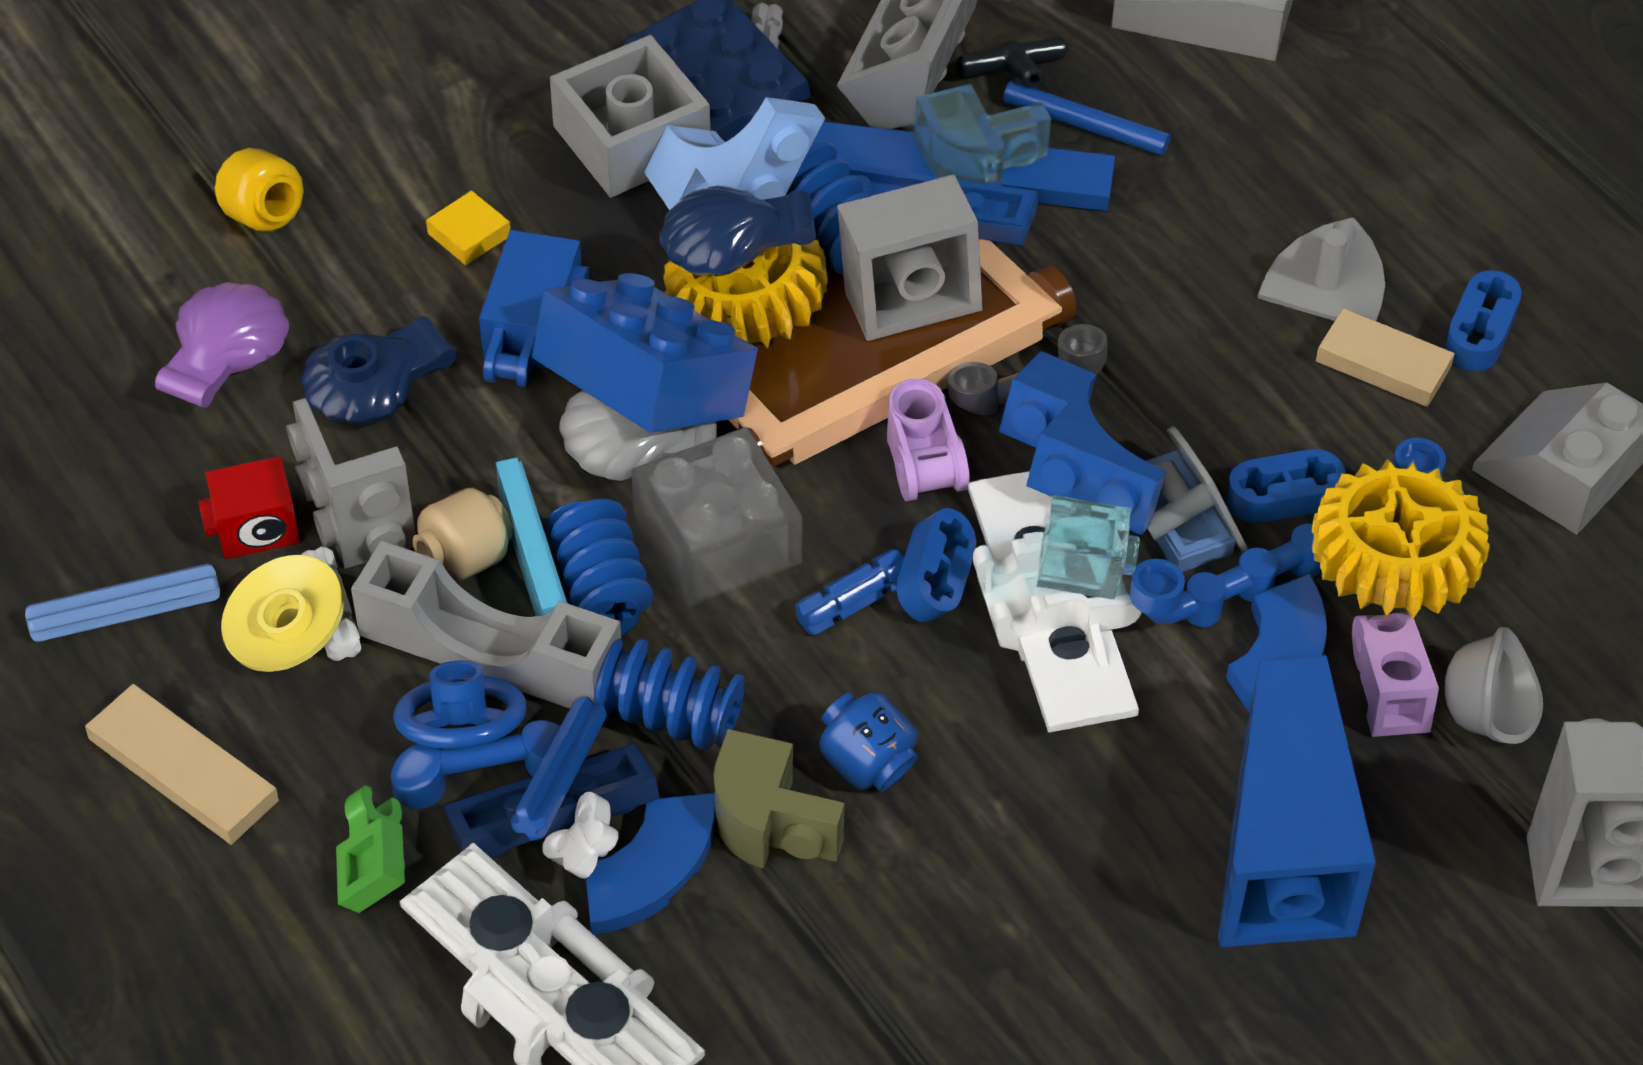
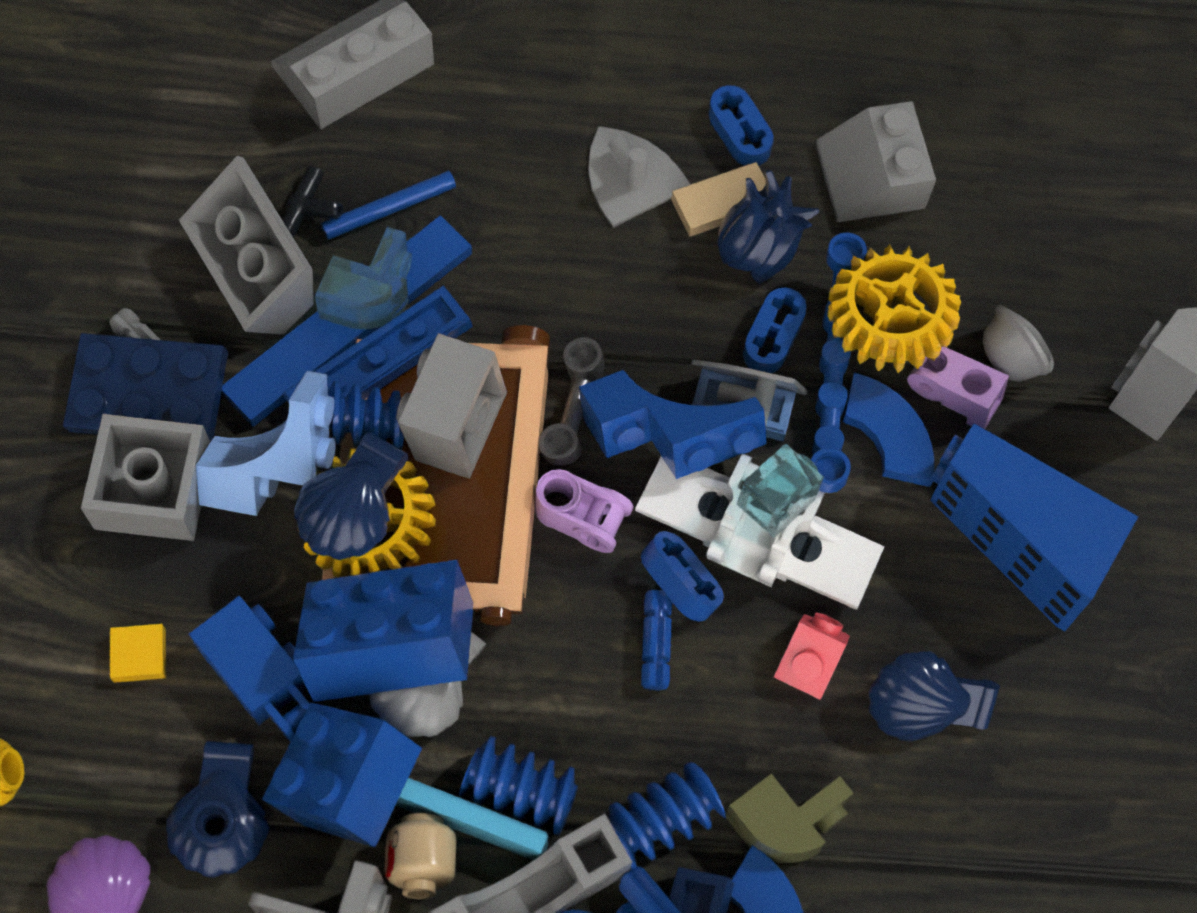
camera: 55 degrees left, 15 degrees up
clear brick [631,427,802,607] -> none
blue head [819,692,918,792] -> none
none -> blue brick [262,703,422,847]
none -> dark blue hair [718,170,819,284]
none -> coral bracket [774,613,850,700]
none -> dark blue animal [869,651,1000,742]

